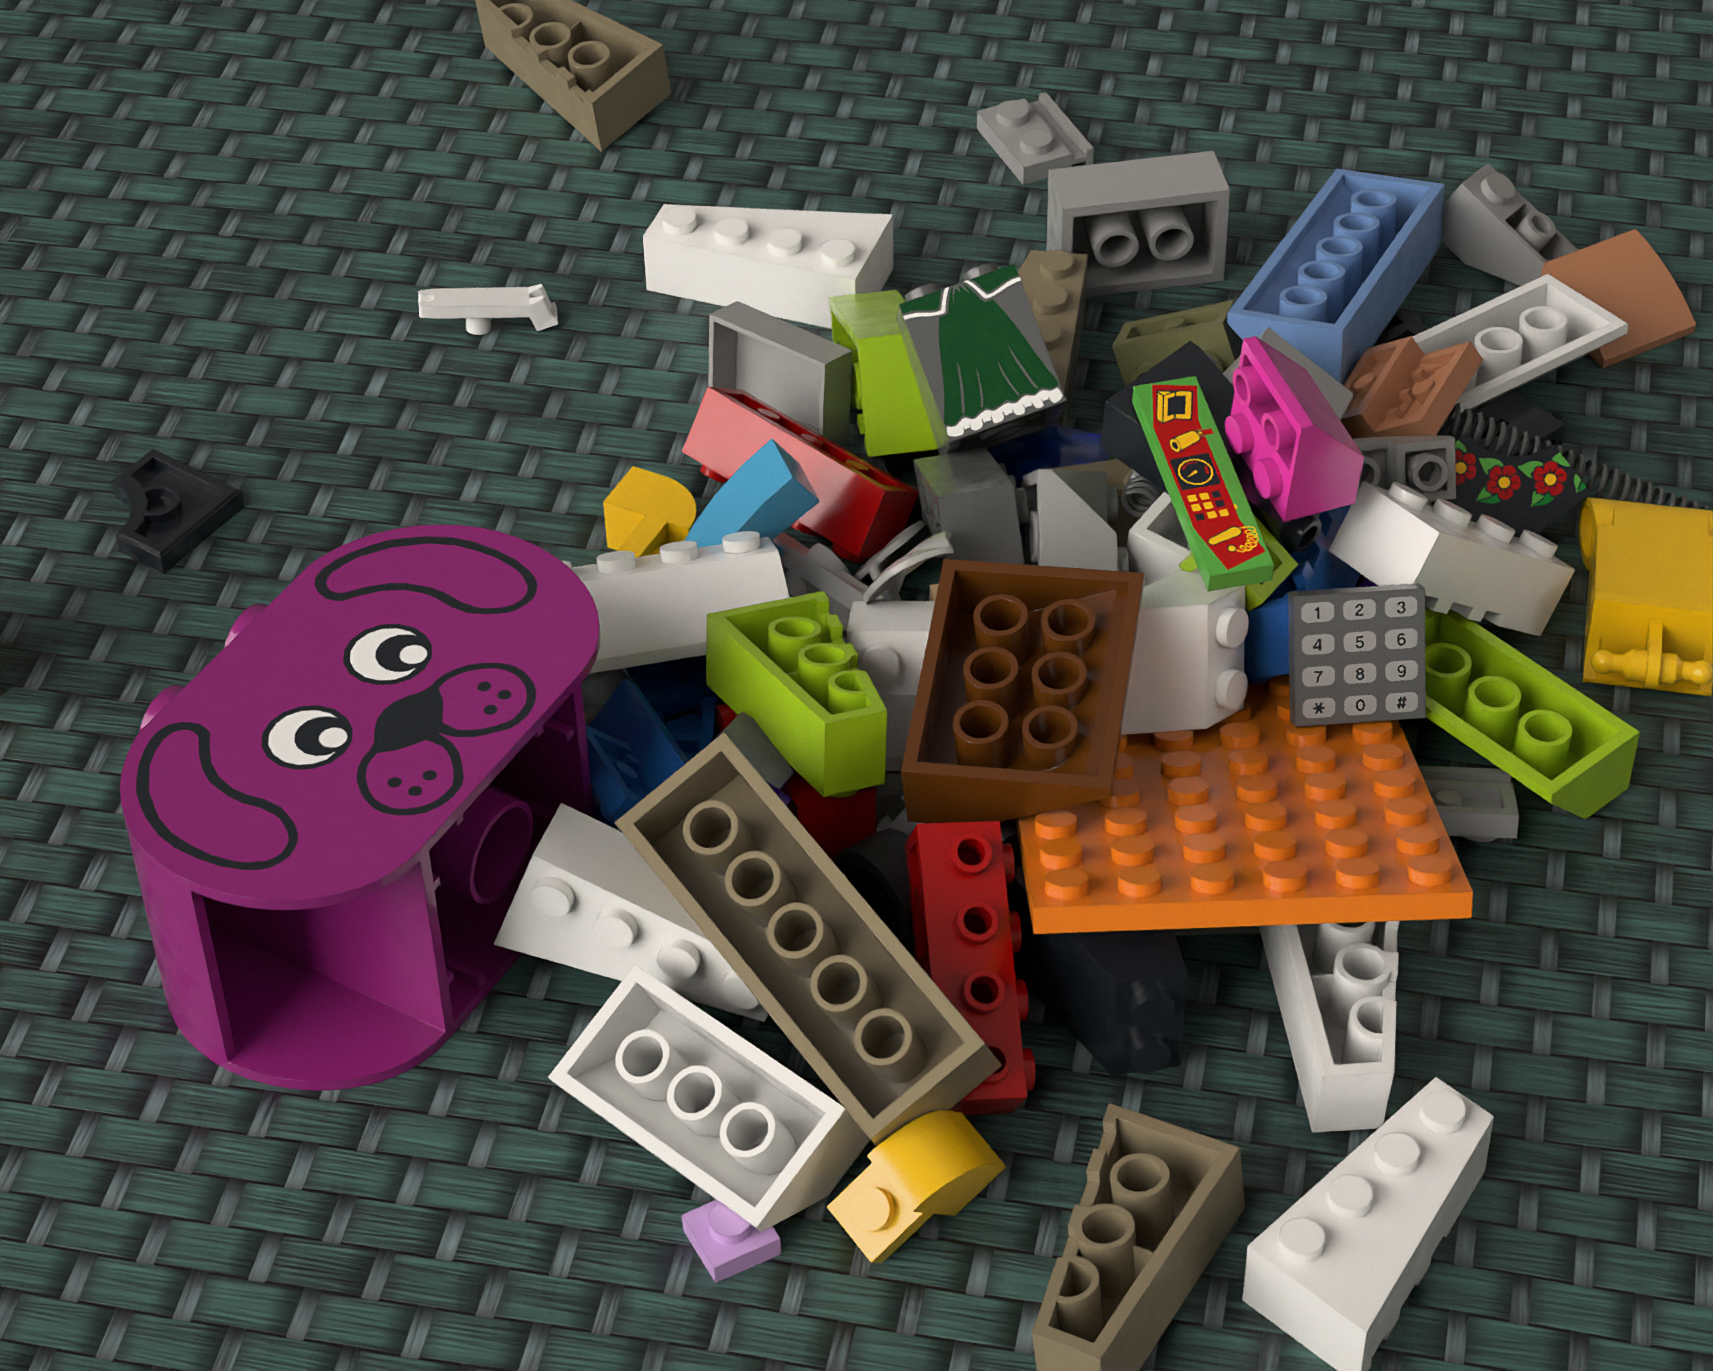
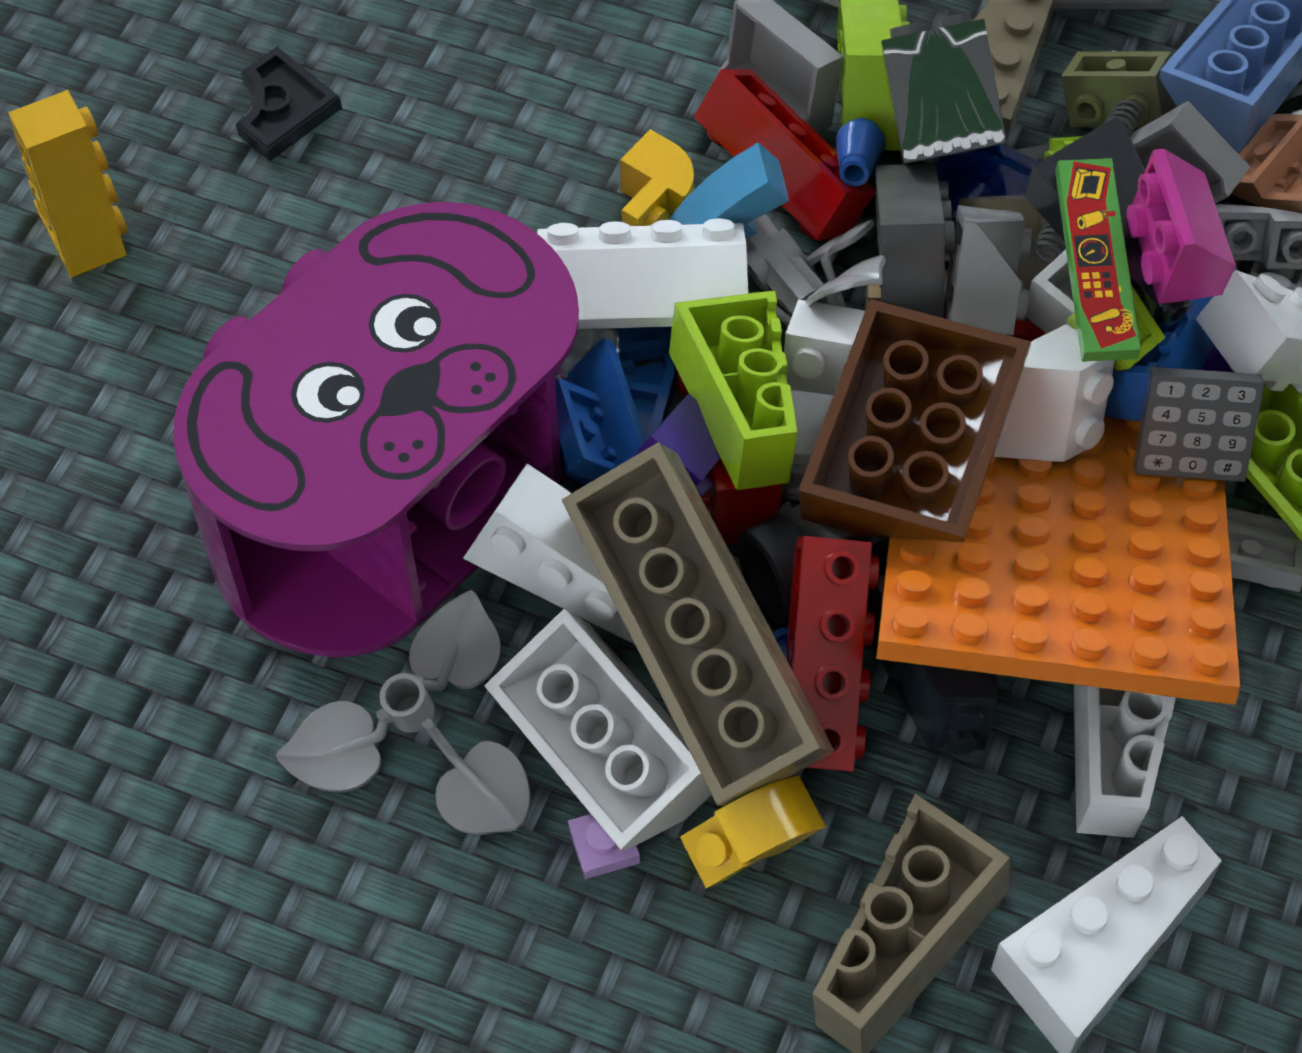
camera: 10 degrees right, 15 degrees up
none -> light grey plant [276,590,531,835]
none -> blue cone [836,118,886,186]

